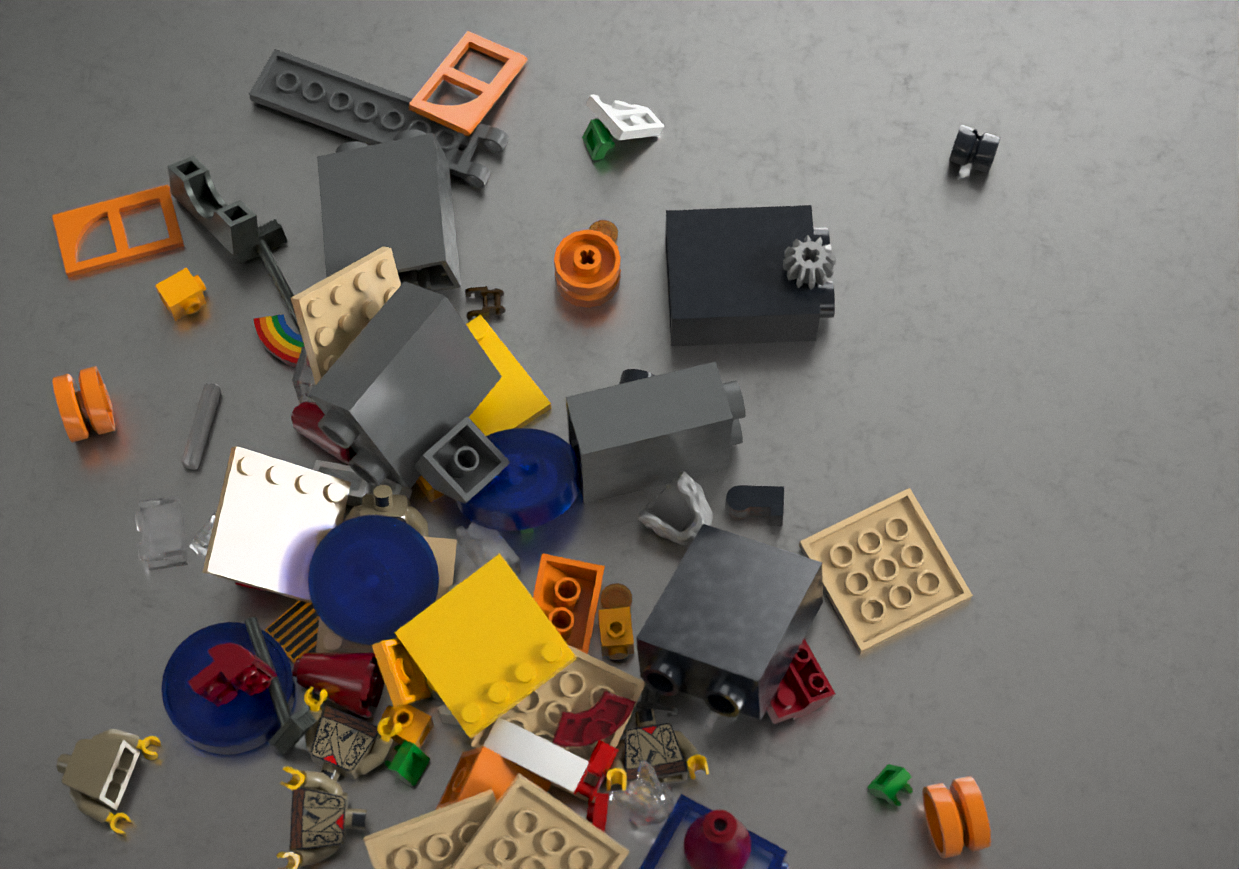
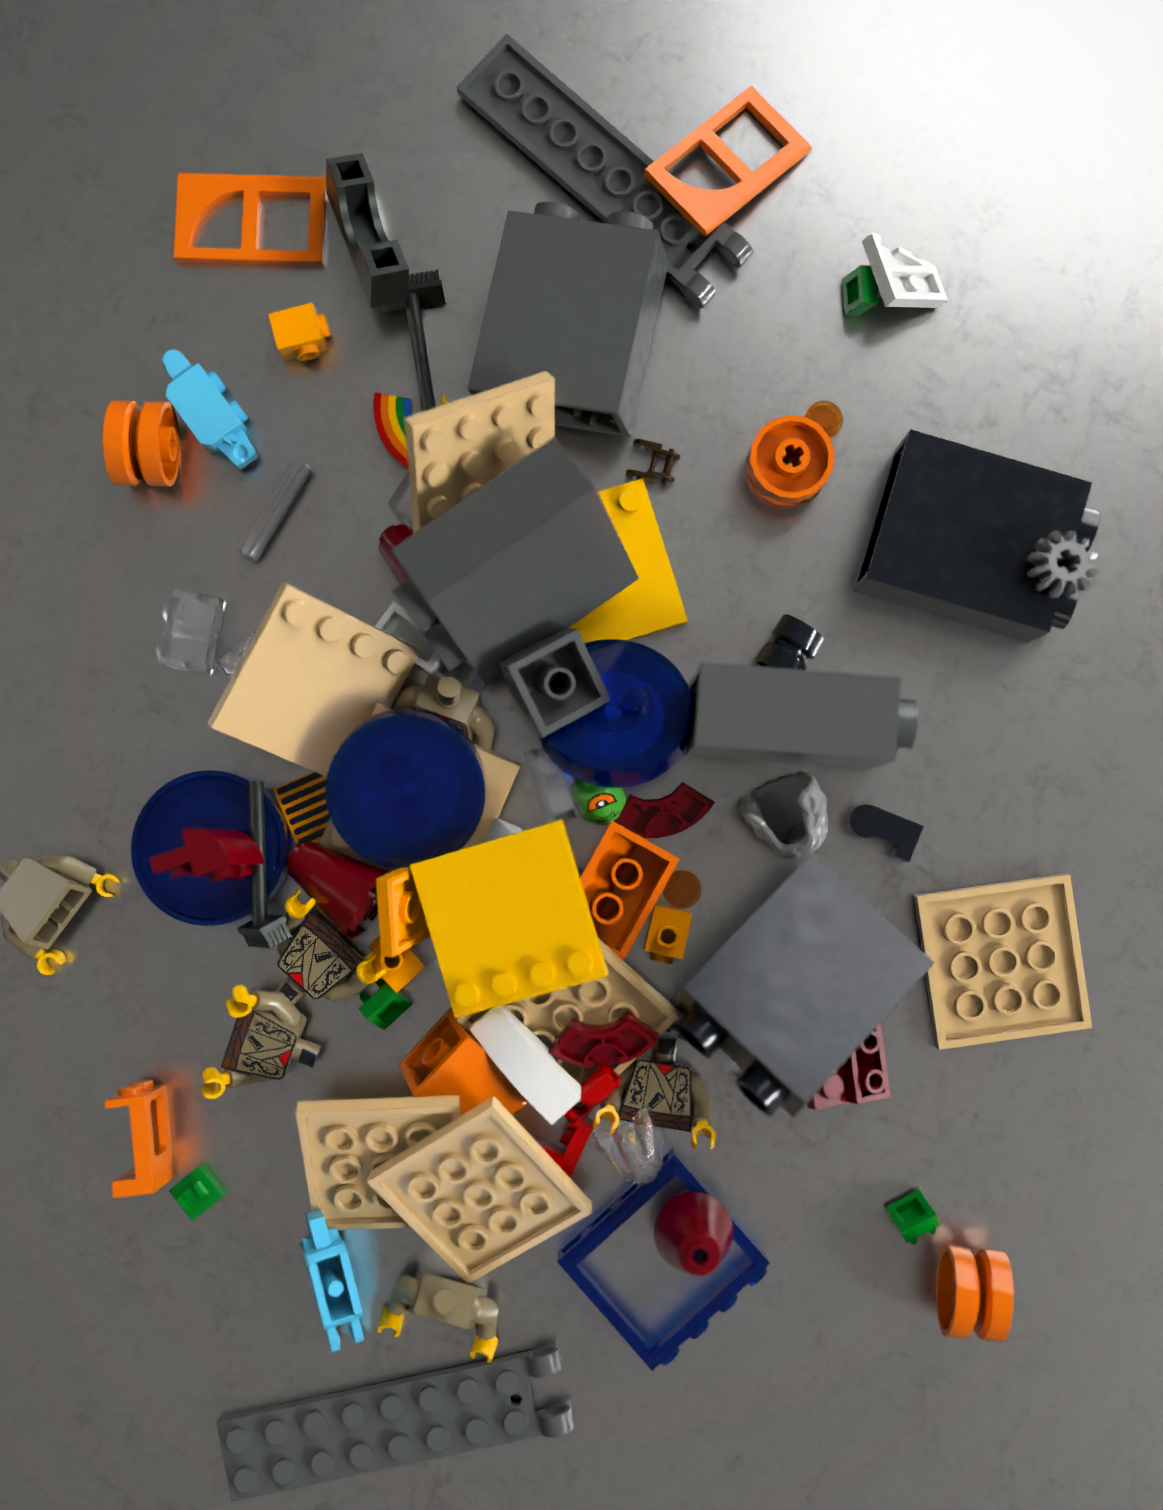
camera: 25 degrees right, 20 degrees up
none -> medium azure hinge [162,349,258,470]
none -> bright green head [571,766,626,825]
none -> dark red tile [614,782,715,838]

